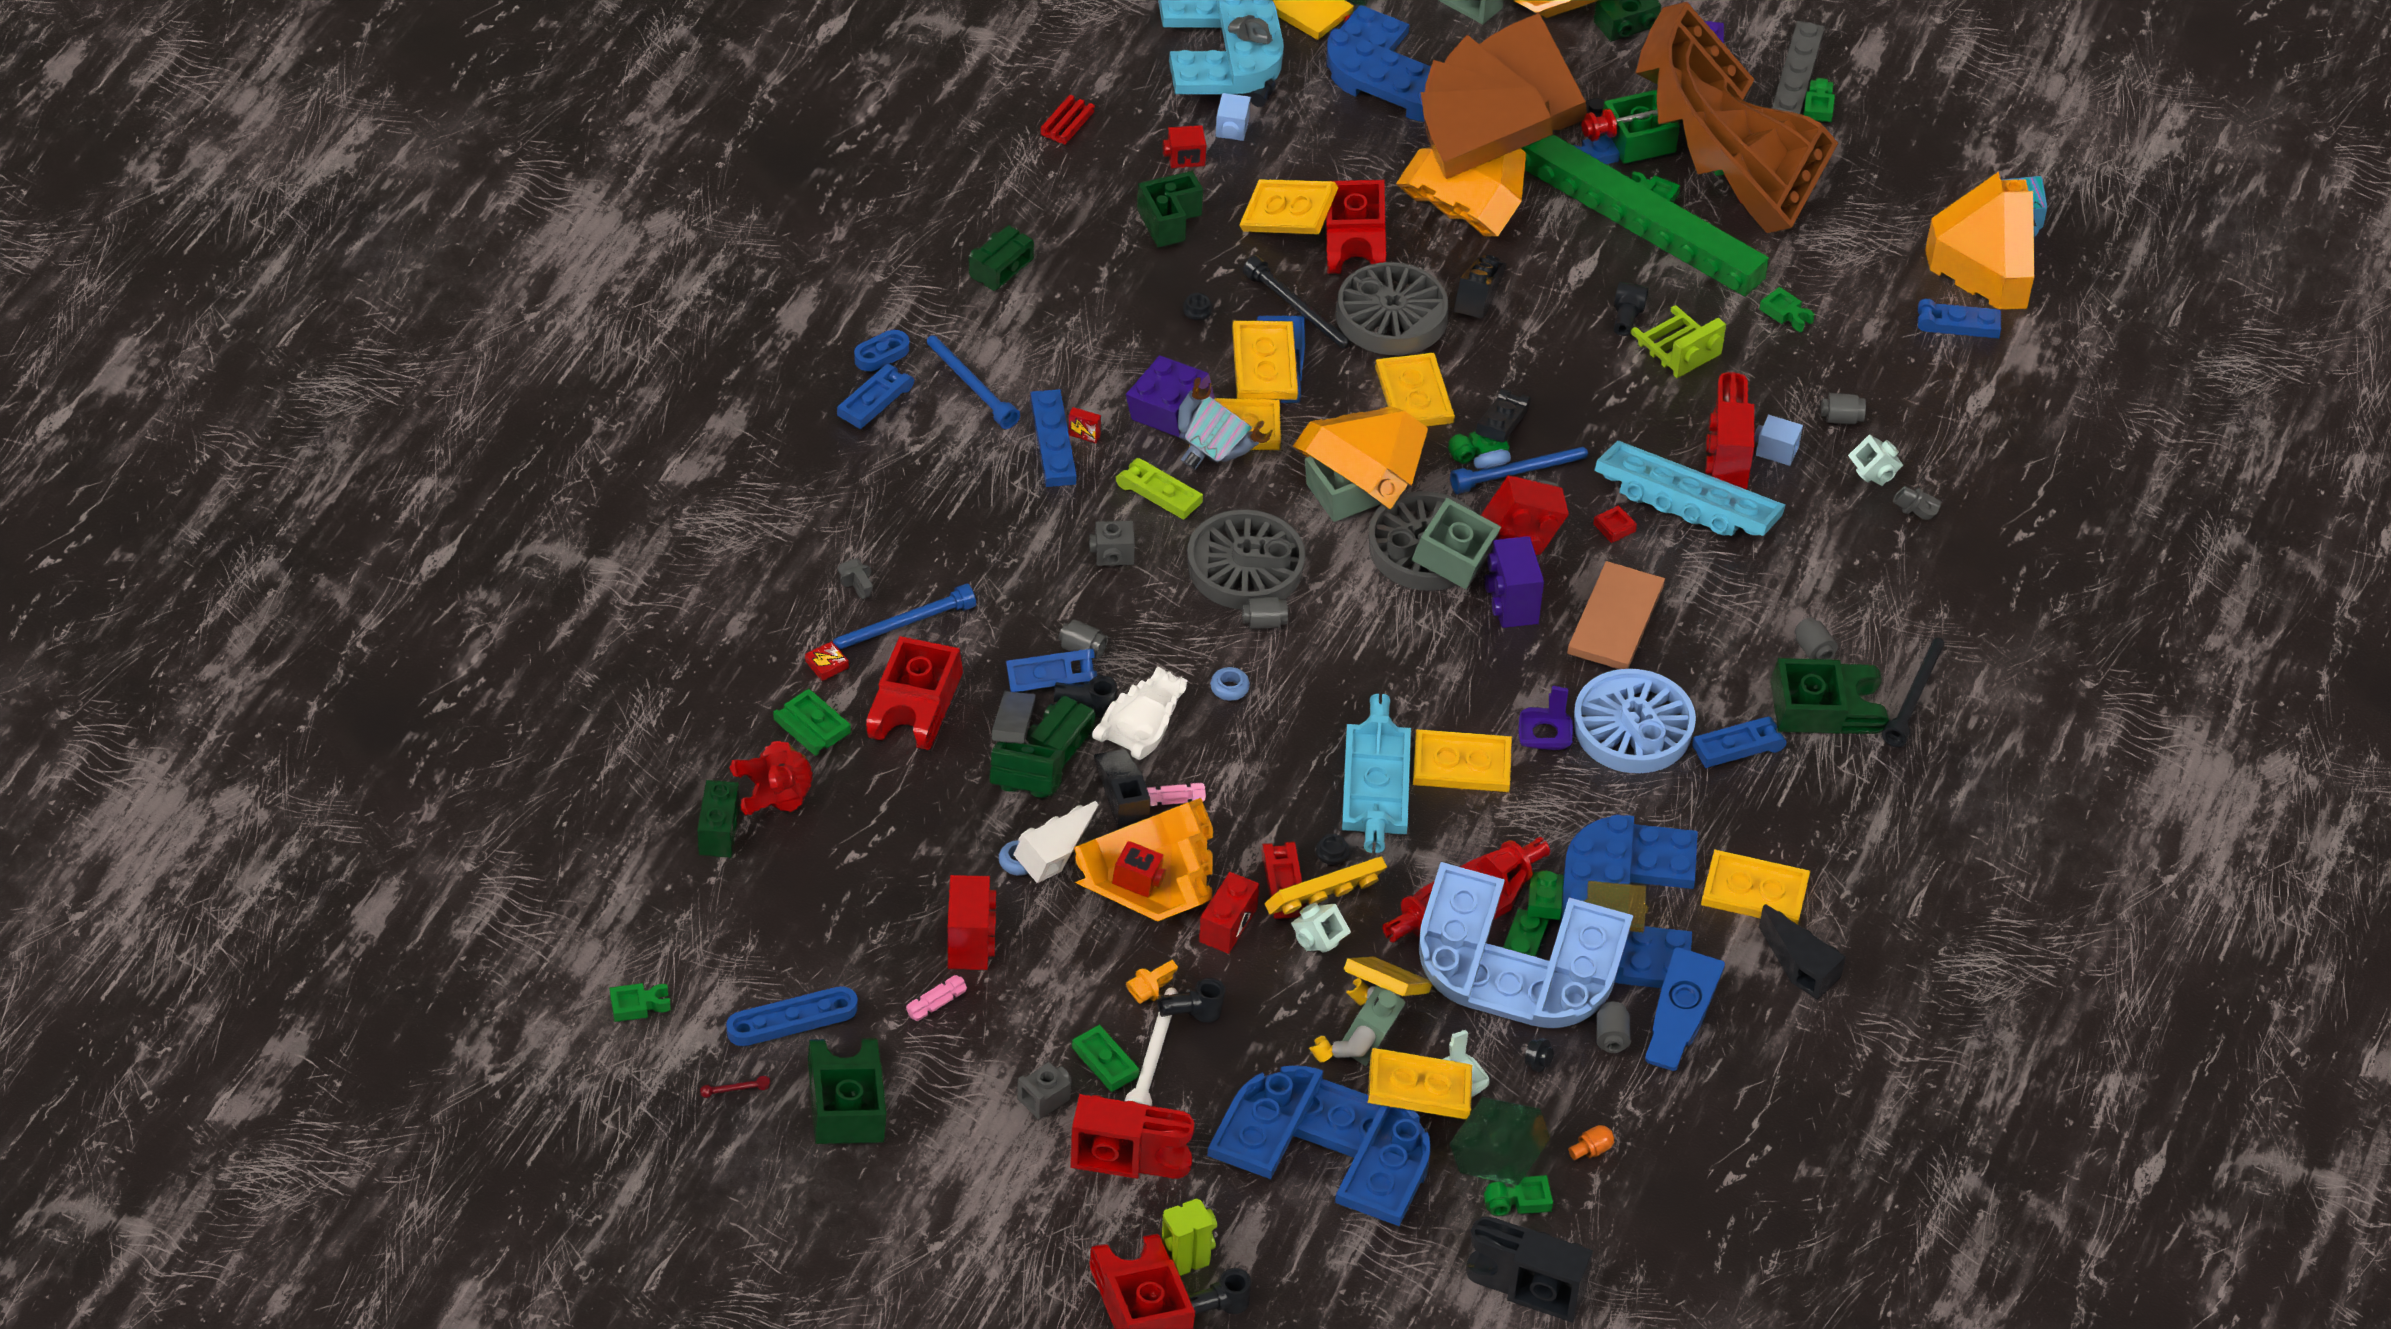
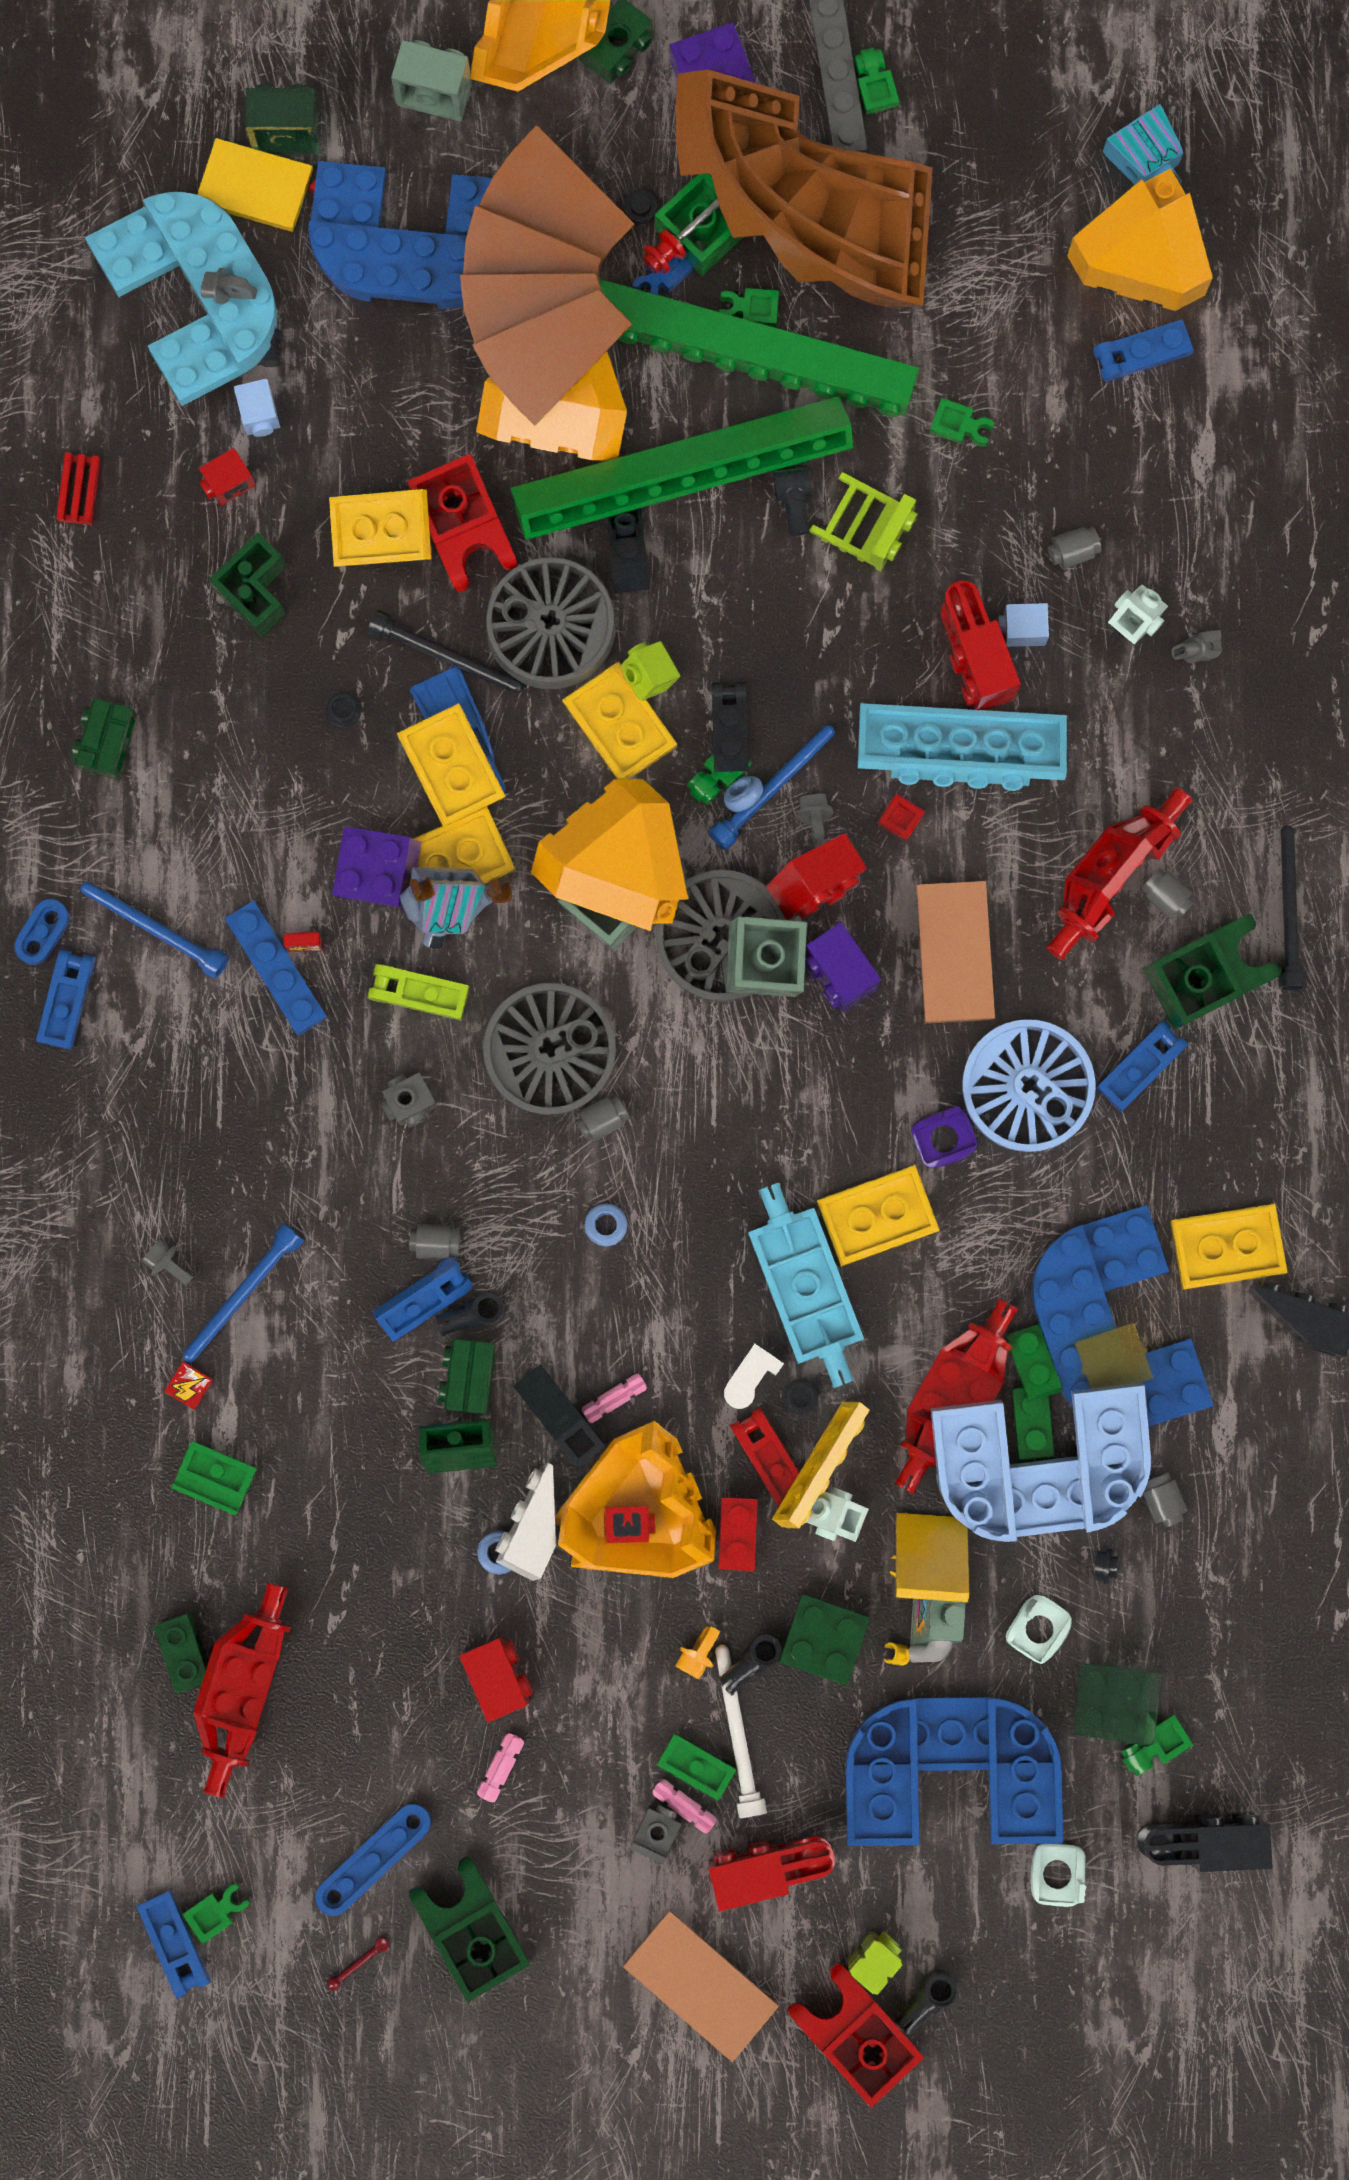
camera: 20 degrees left, 35 degrees up
red piece [729,741,813,815] -> none
red brick [866,636,963,750] -> none
dark grey tile [992,691,1036,744] -> none
white animal [1092,667,1188,760] -> none
yellow tile [1368,1048,1472,1120] -> none
orange cylinder [1568,1125,1614,1160] -> none
blue piece [1645,947,1725,1071] -> none
none -> blue plate [136,1890,211,1998]
none -> red plate [193,1582,291,1798]
none -> green brick [511,396,853,540]
none -> lime brick [620,641,681,701]
none -> nougat tile [623,1910,779,2063]
none -> bright pink axle [652,1779,716,1834]
none -> white leg [724,1344,784,1409]
none -> dark green brick [778,1593,870,1686]
none -> light aqua piece [1030,1844,1086,1907]
none -> red plate [1046,787,1193,961]

